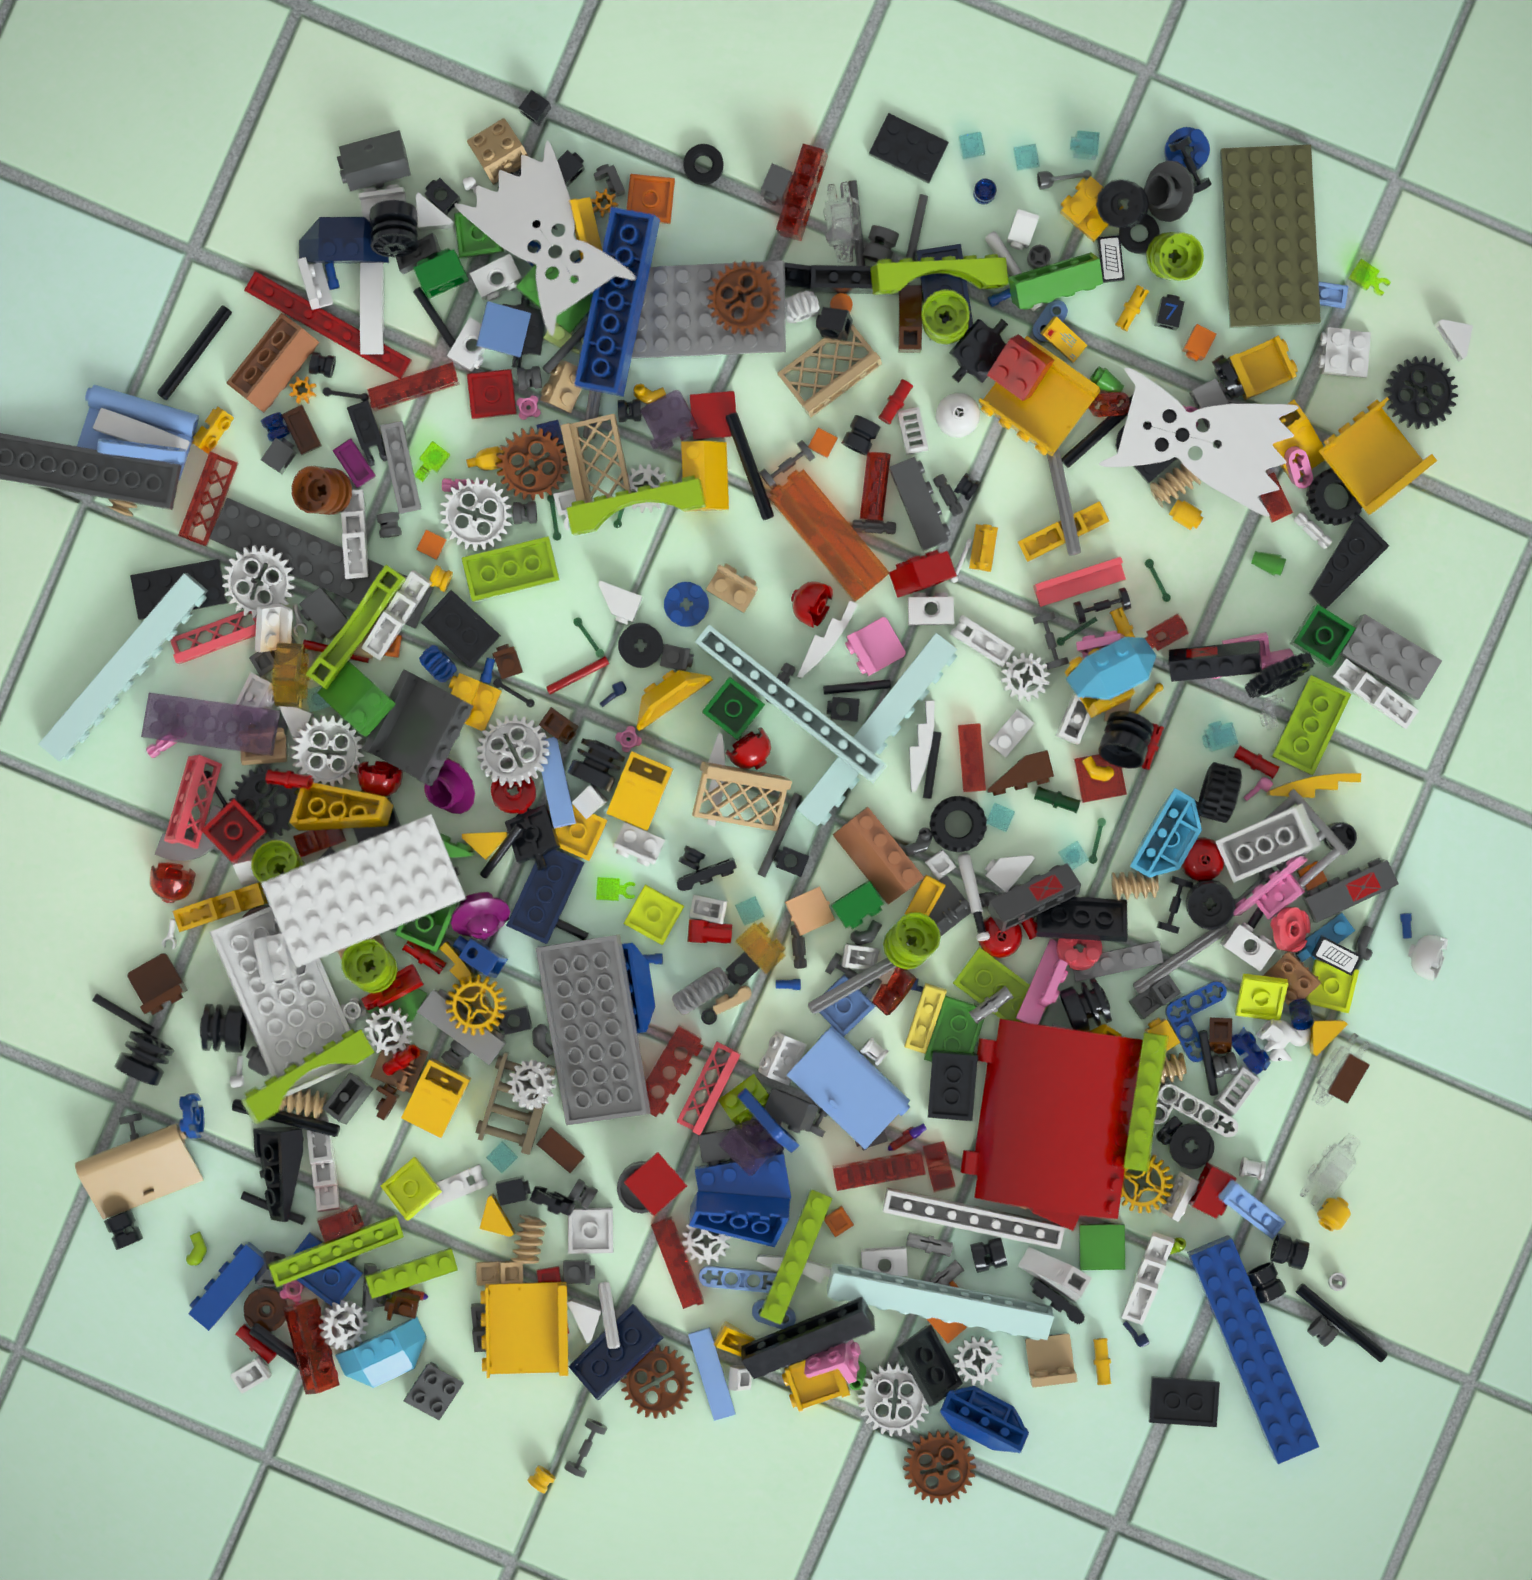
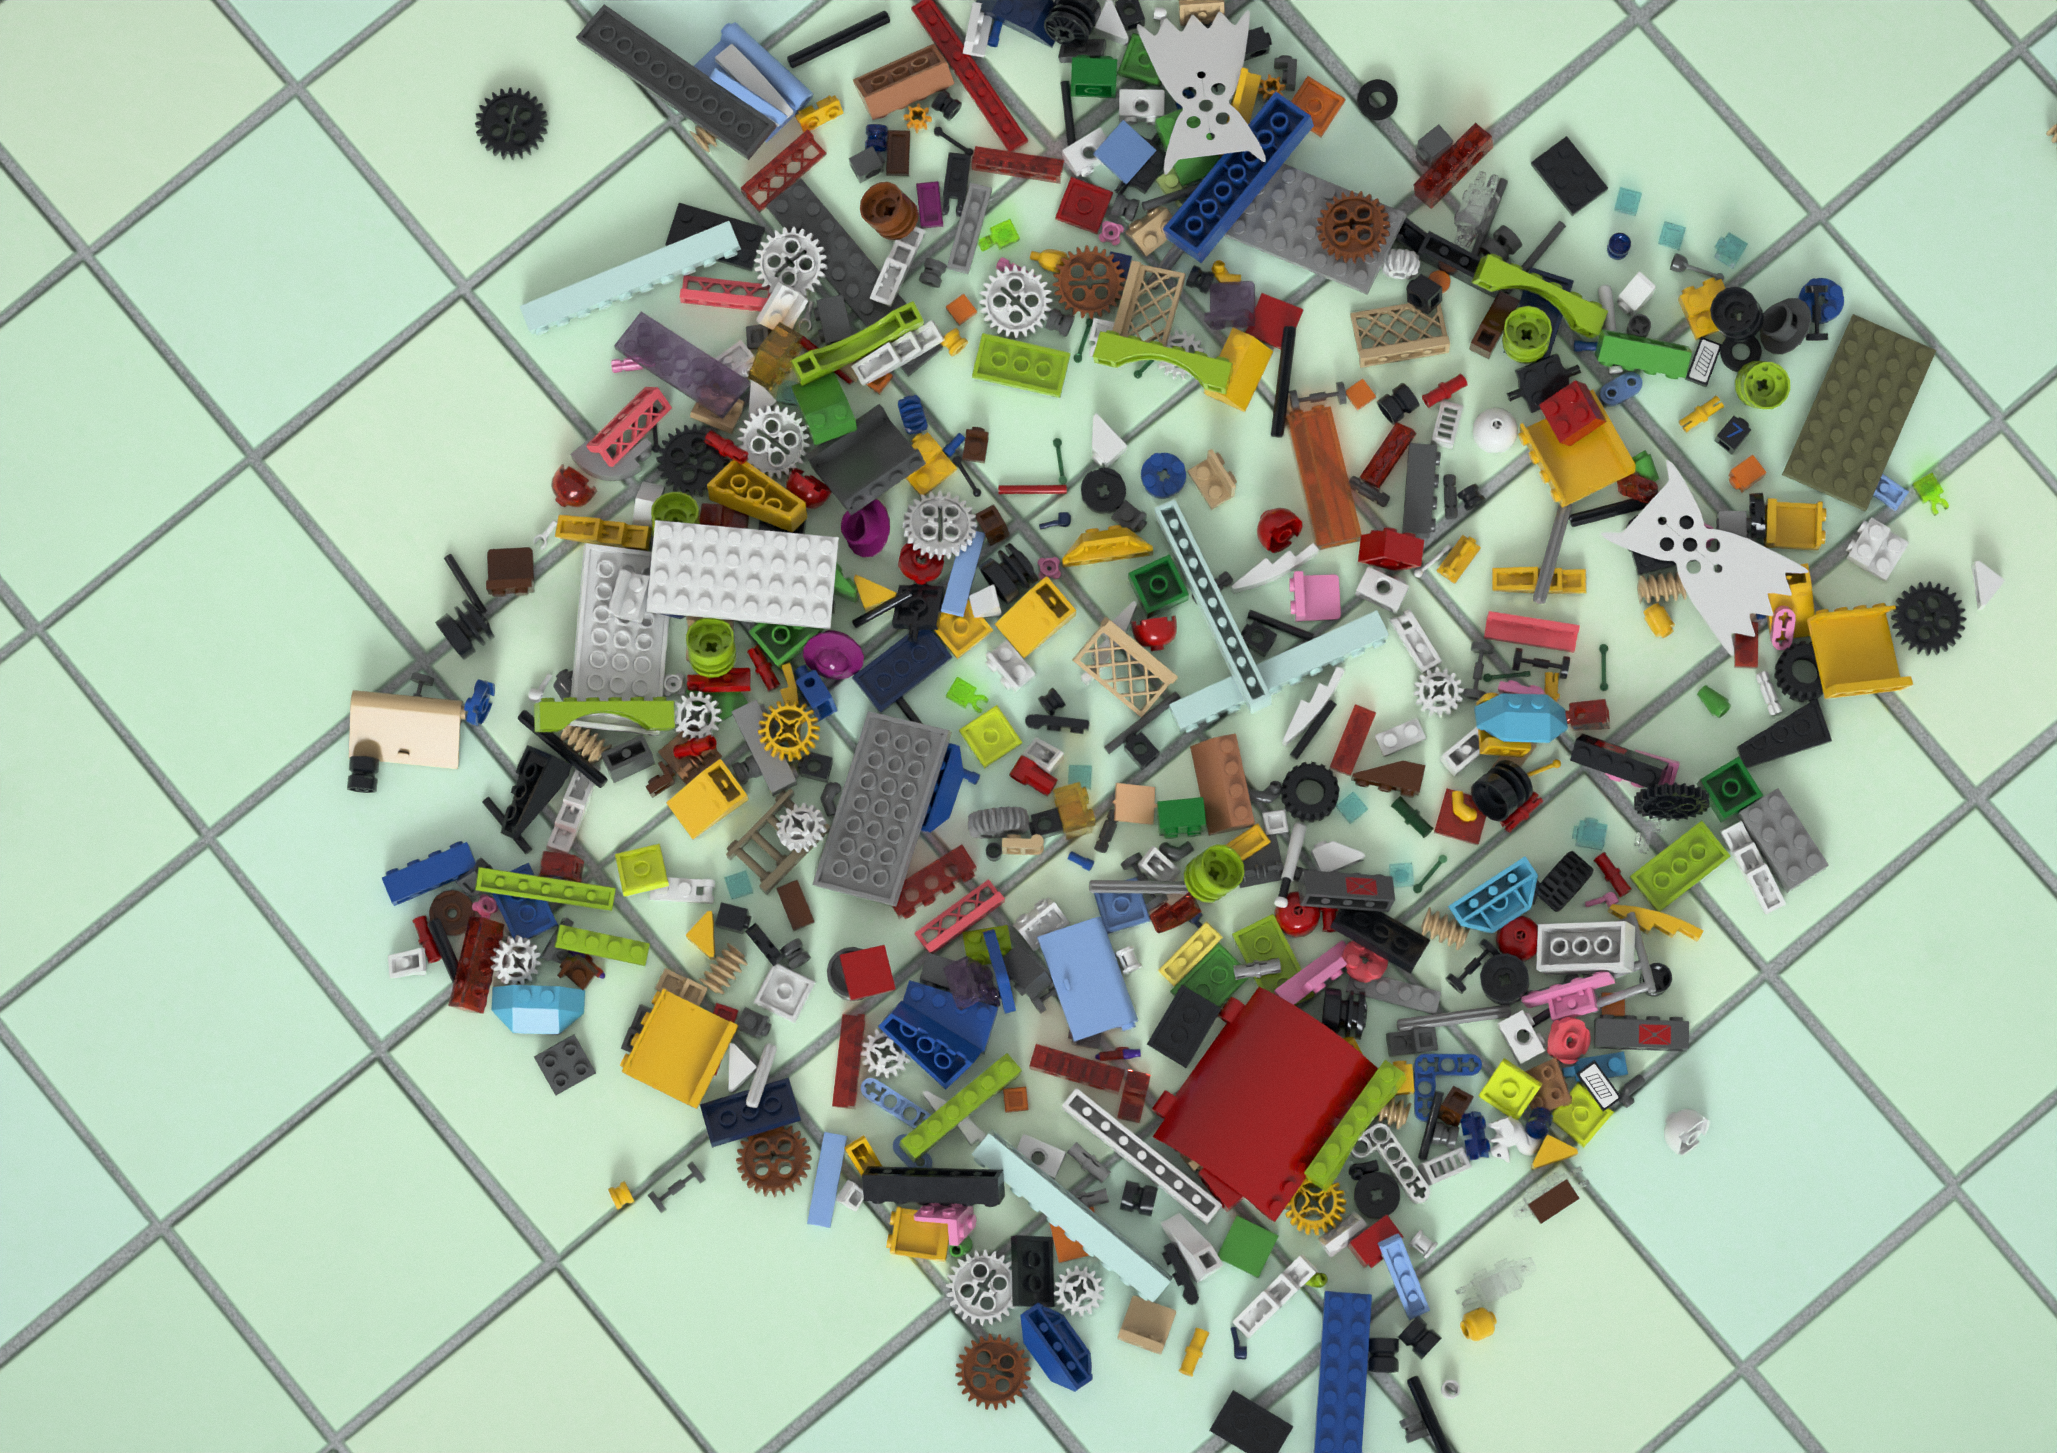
camera: 25 degrees right, 10 degrees down
lime arm [186,1231,207,1266] -> none
black wheel [200,1004,247,1053] -> none
red brick [201,799,267,864] -> none
white slope [360,262,385,354] -> none
black plate [421,590,501,668] -> none
yellow tile [1040,316,1088,363] -> none
blue piece [1400,913,1412,939] -> none

